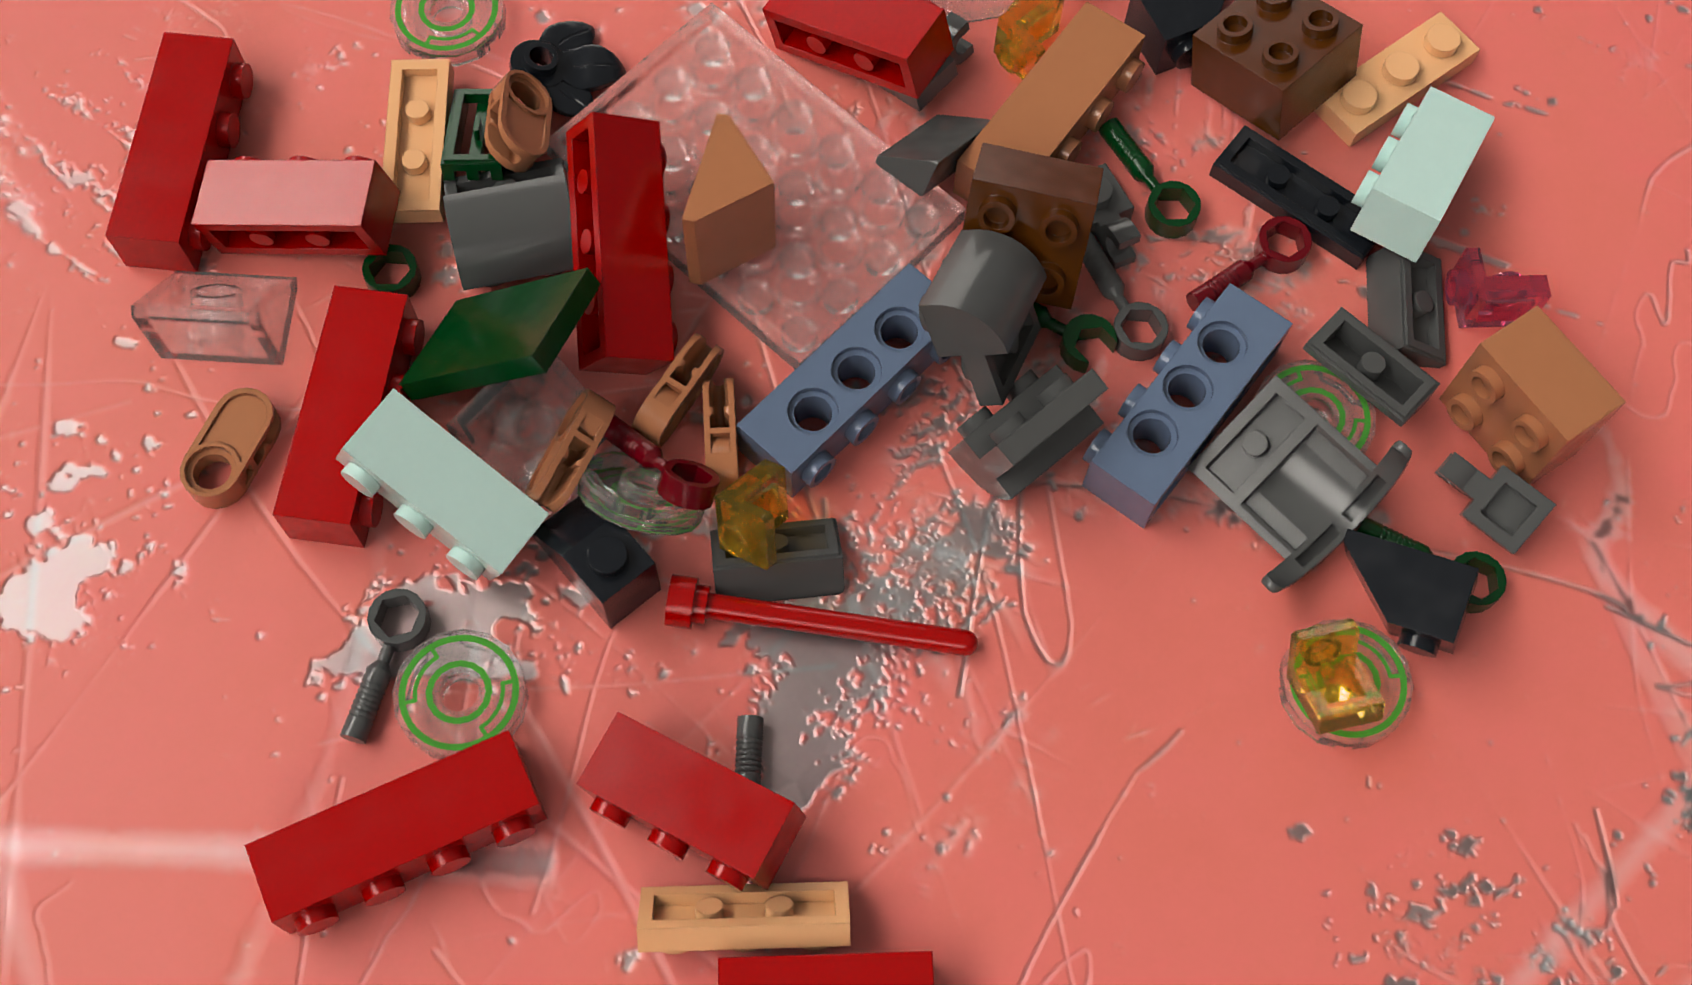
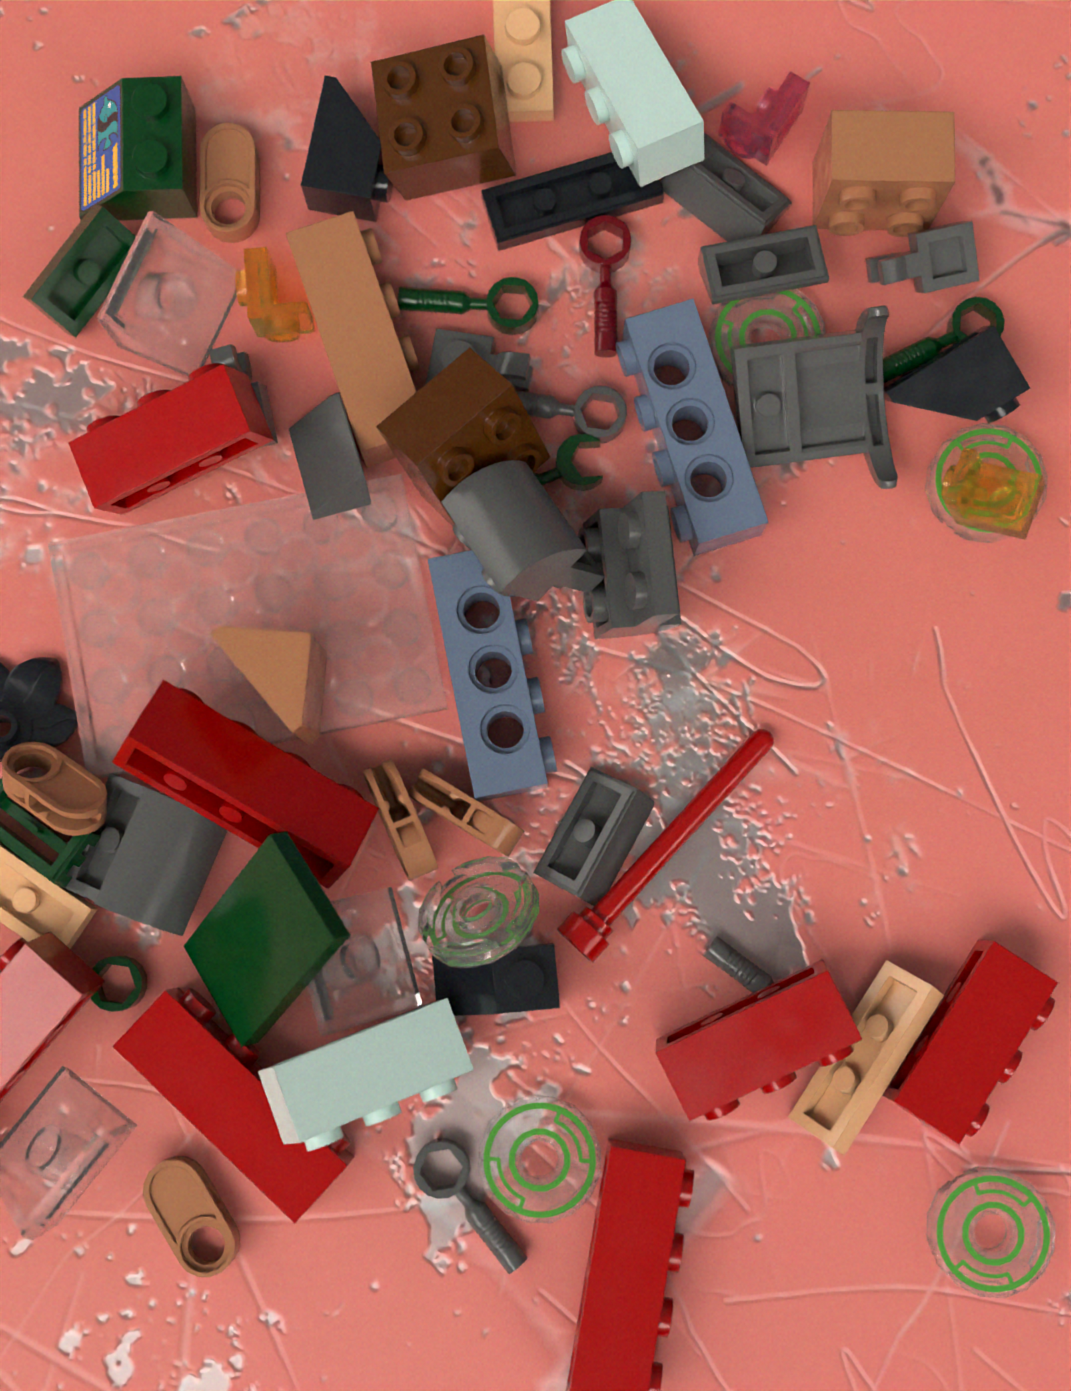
camera: 50 degrees left, 15 degrees up
nougat piece [525,388,616,512] -> none
dark red piece [603,415,720,510] -> none
clear yellow bracket [714,459,789,570] -> none

